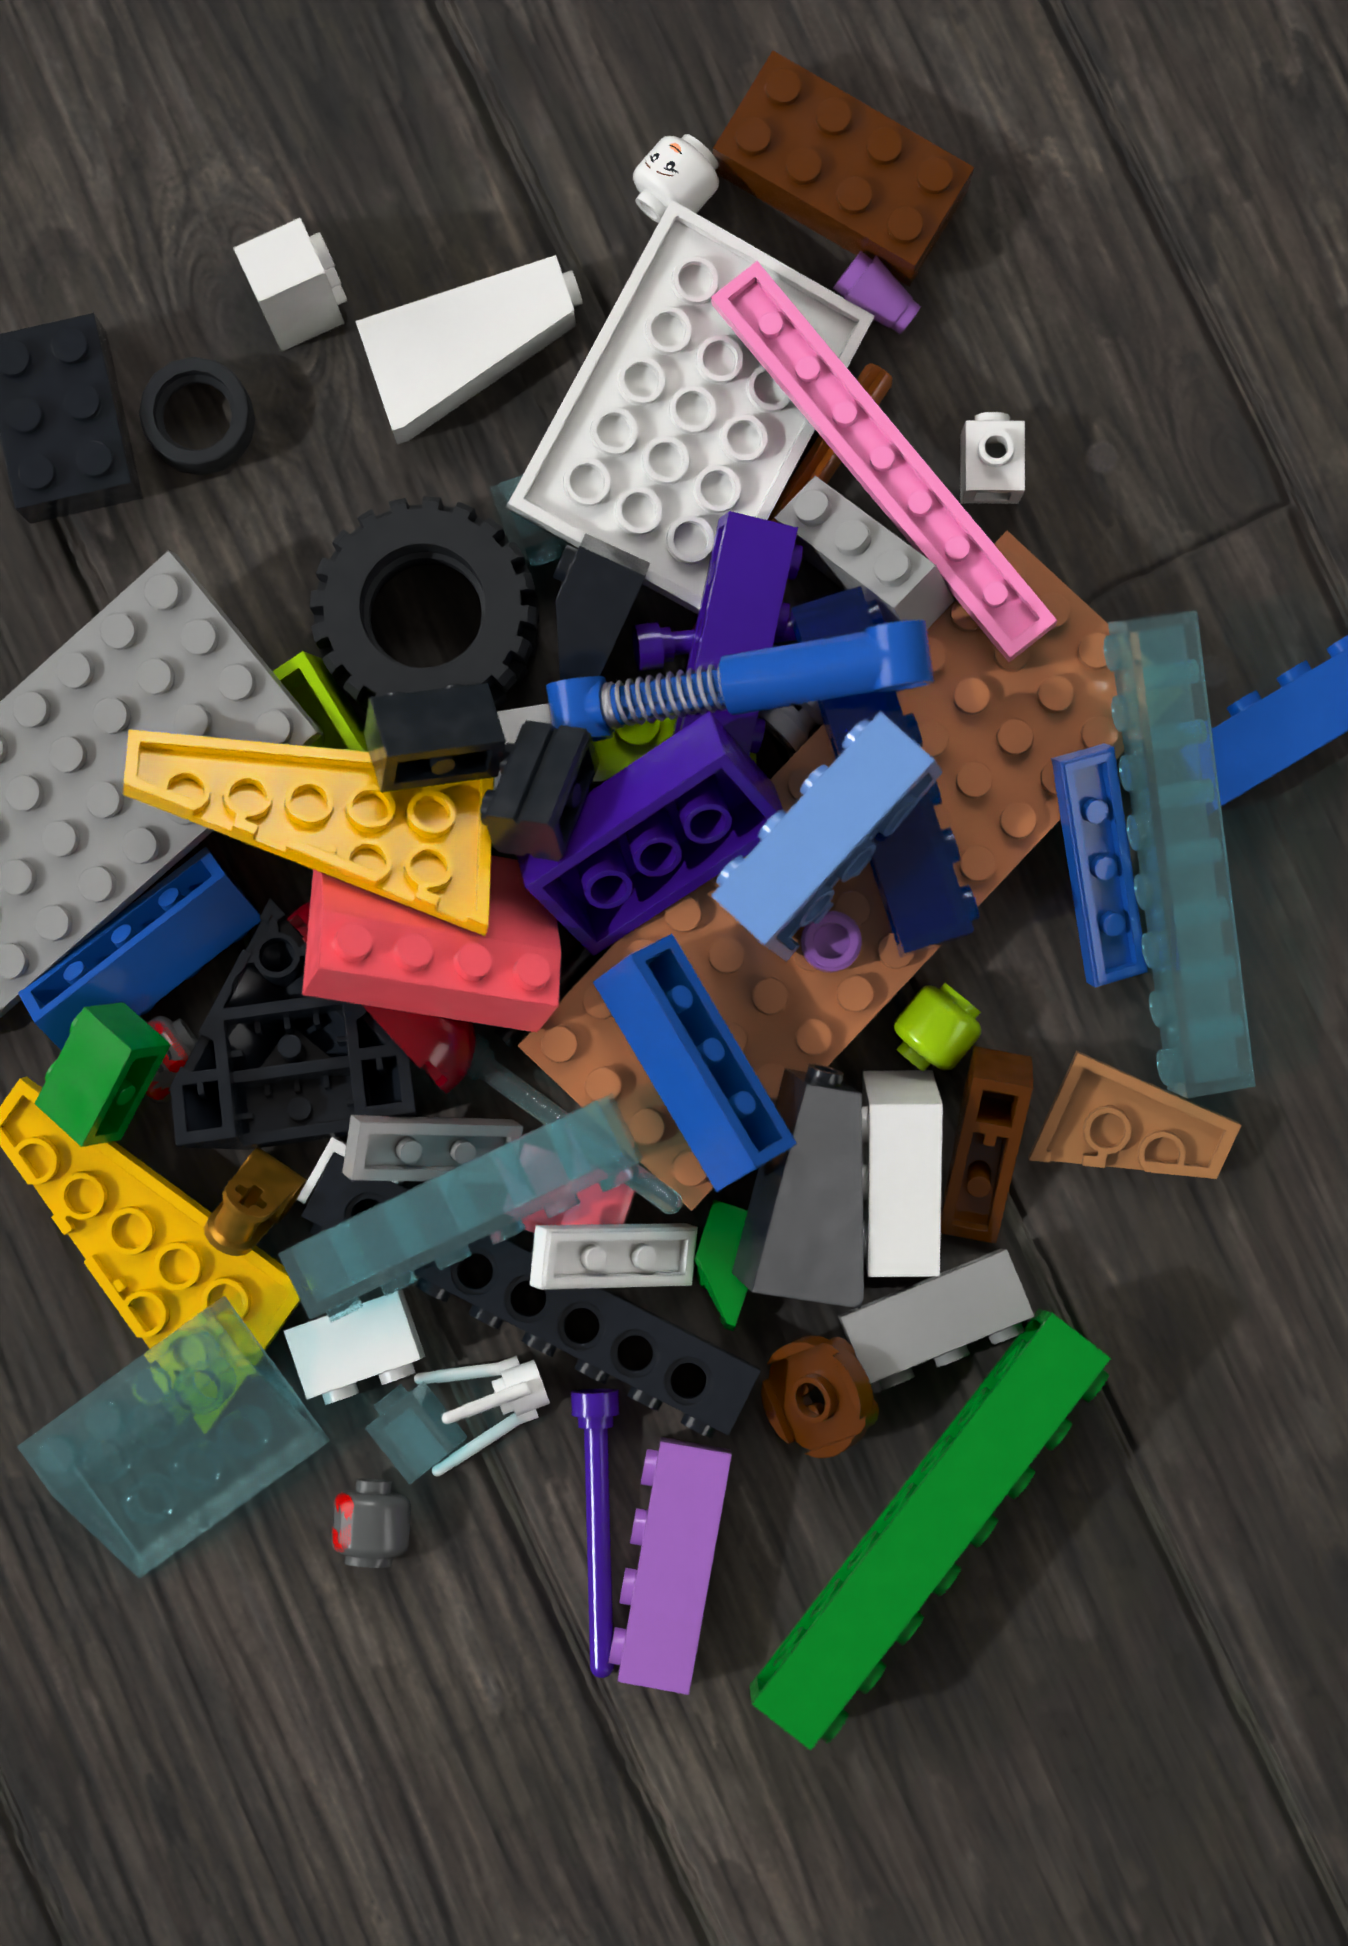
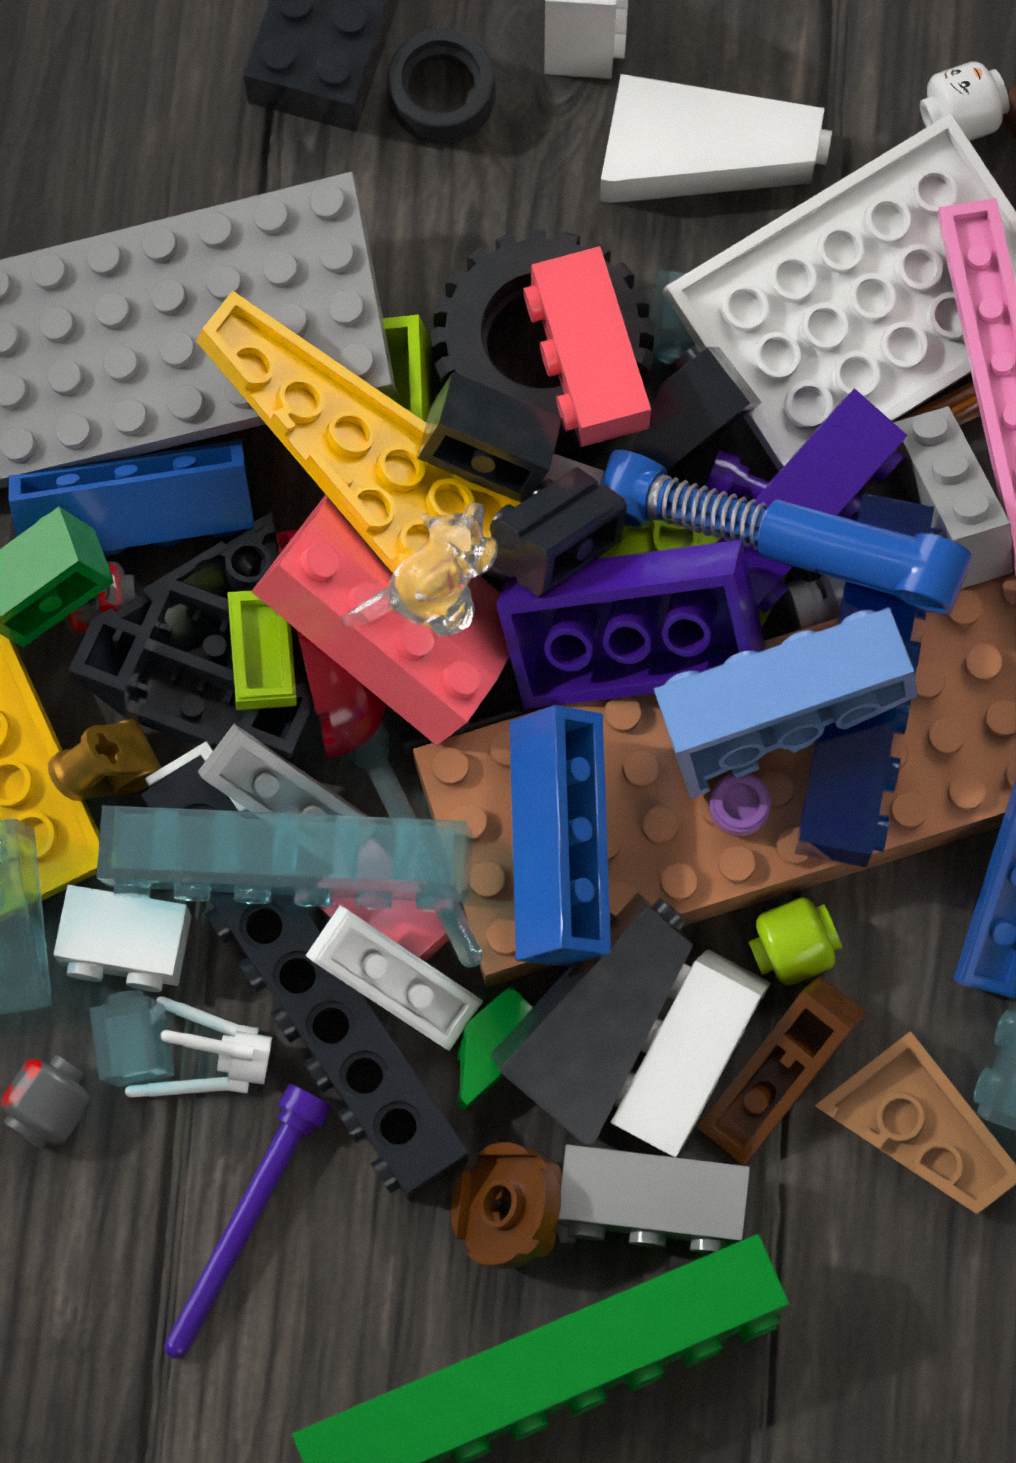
camera: 30 degrees right, 10 degrees down
medium lavender brick [608,1437,732,1695] -> none
none -> lime tile [228,591,297,710]
none -> clear animal [341,503,497,637]
none -> coral brick [523,246,651,447]

